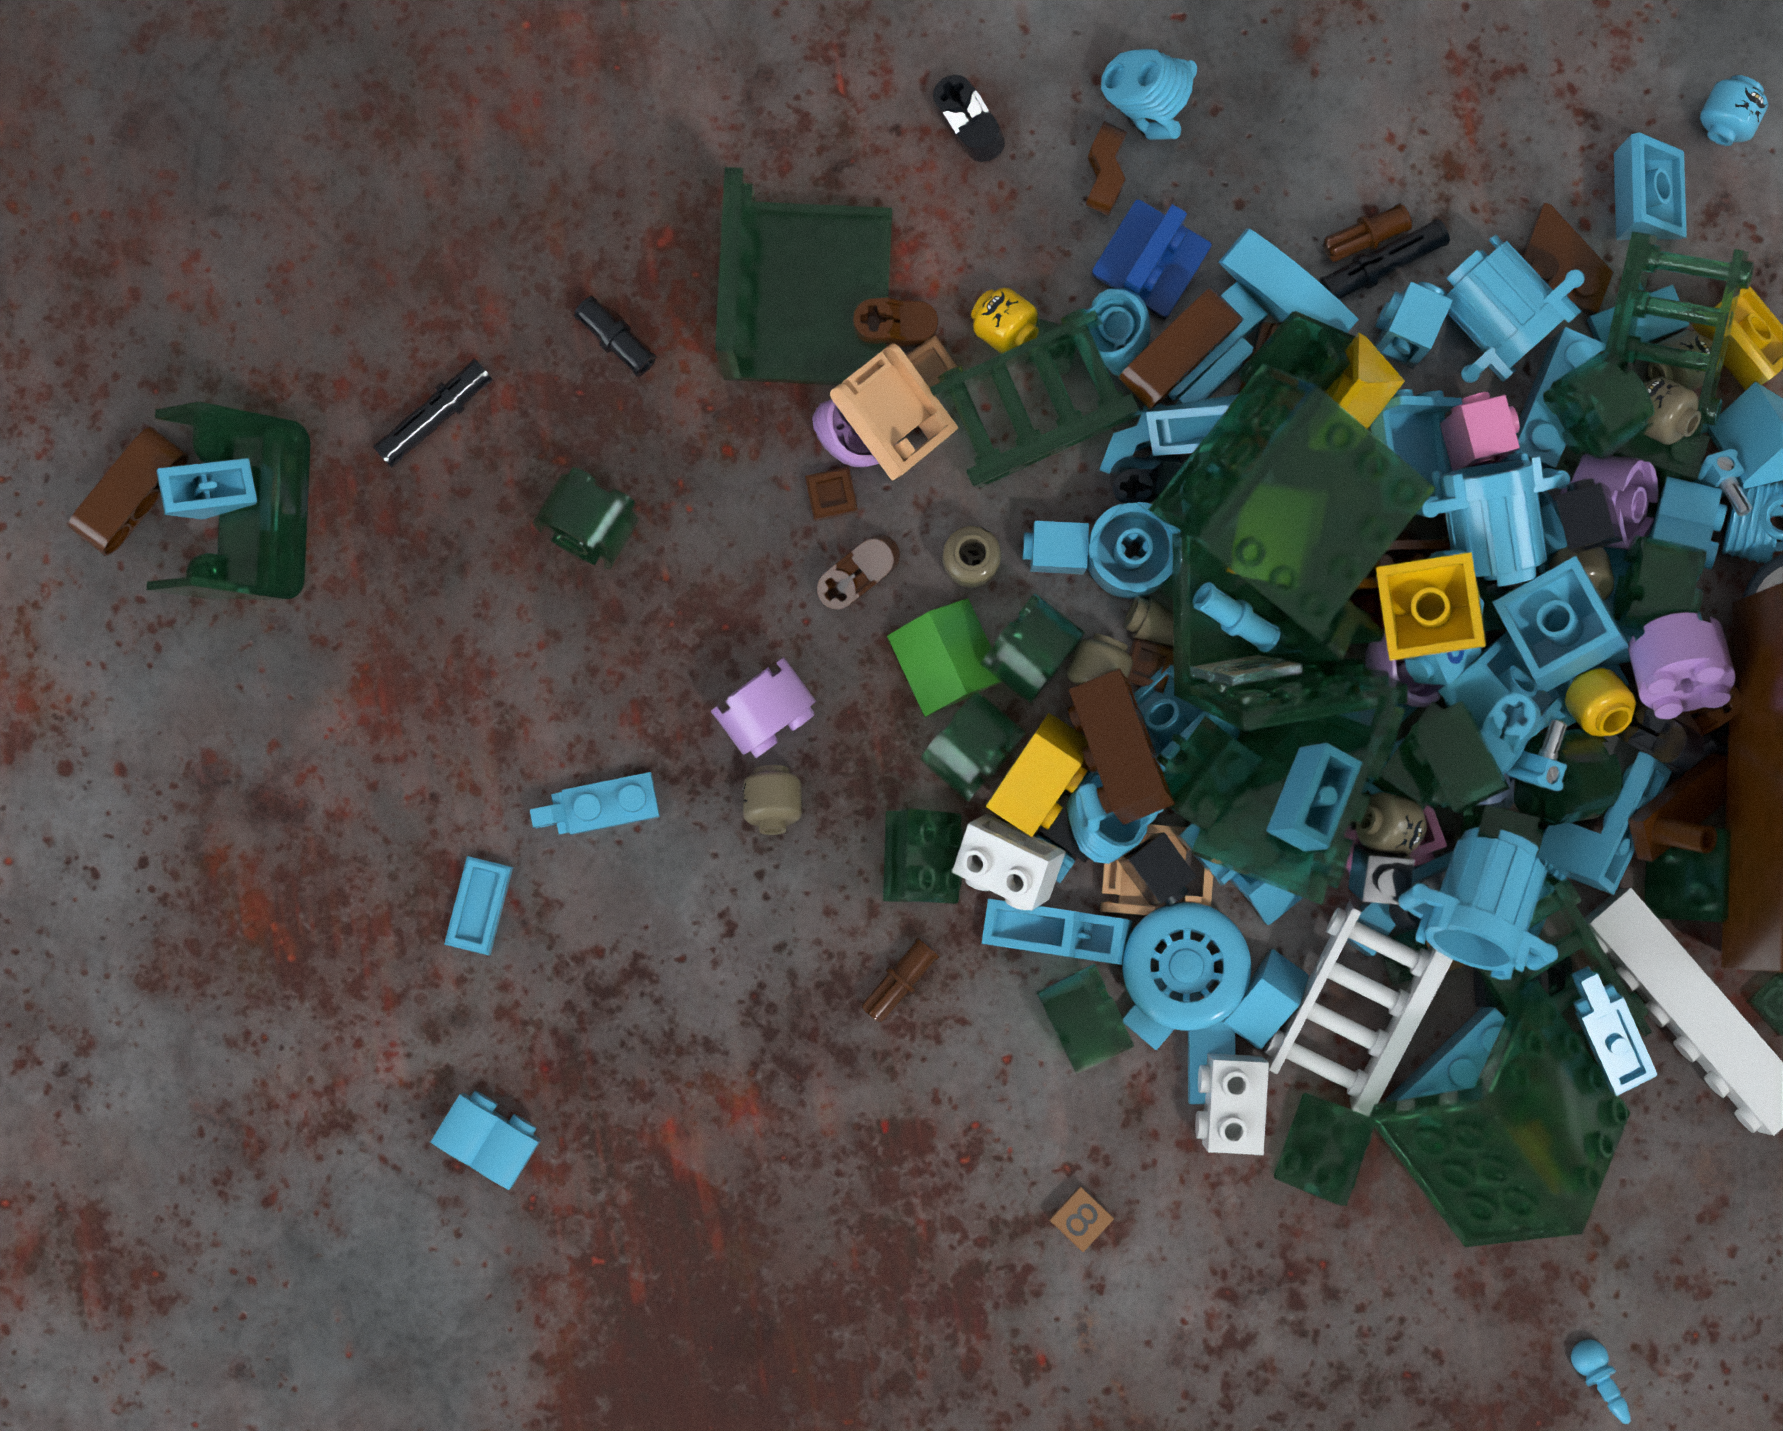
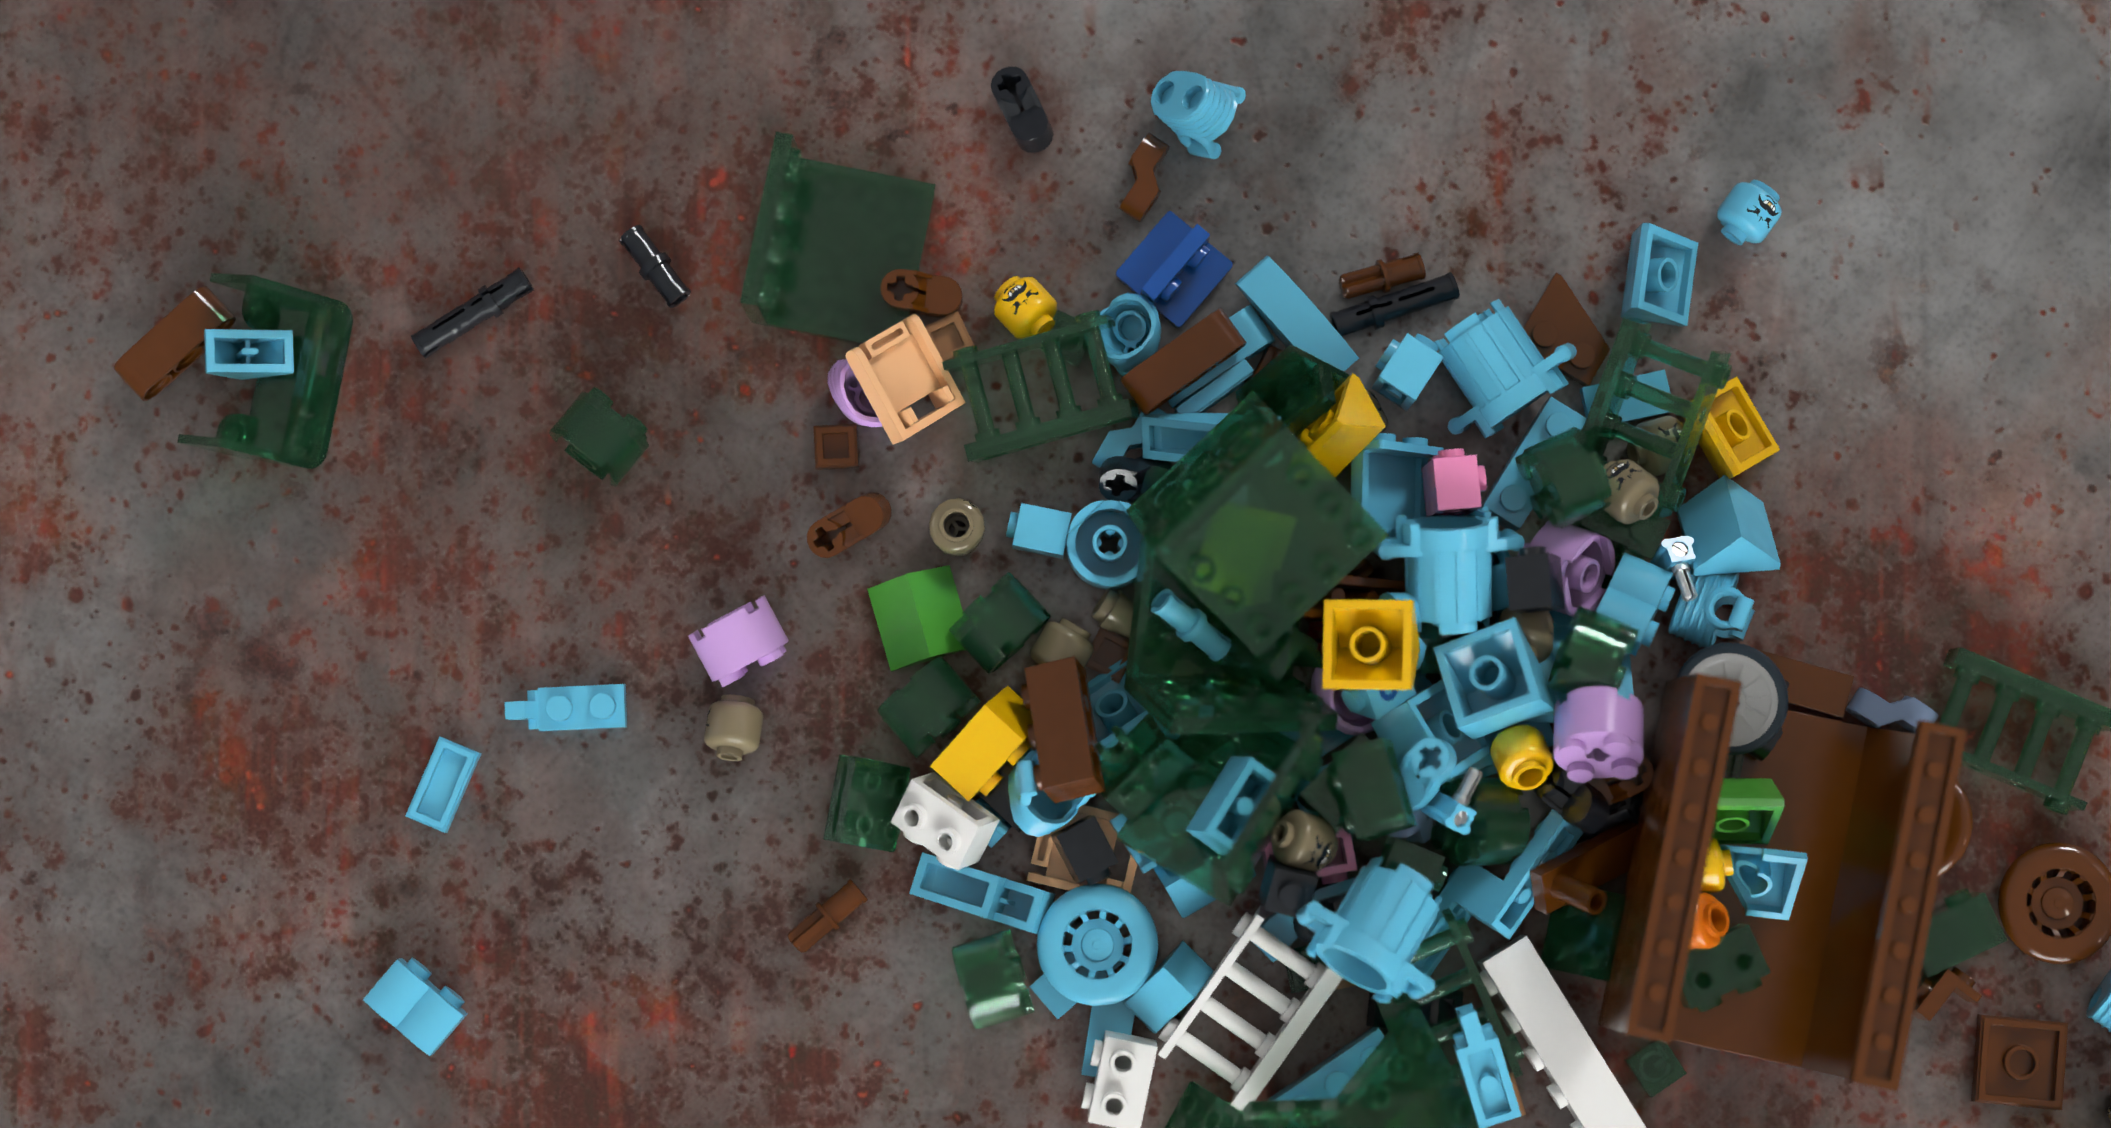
camera: 10 degrees right, 0 degrees up
clear light blue piece [1190,655,1302,685] -> none

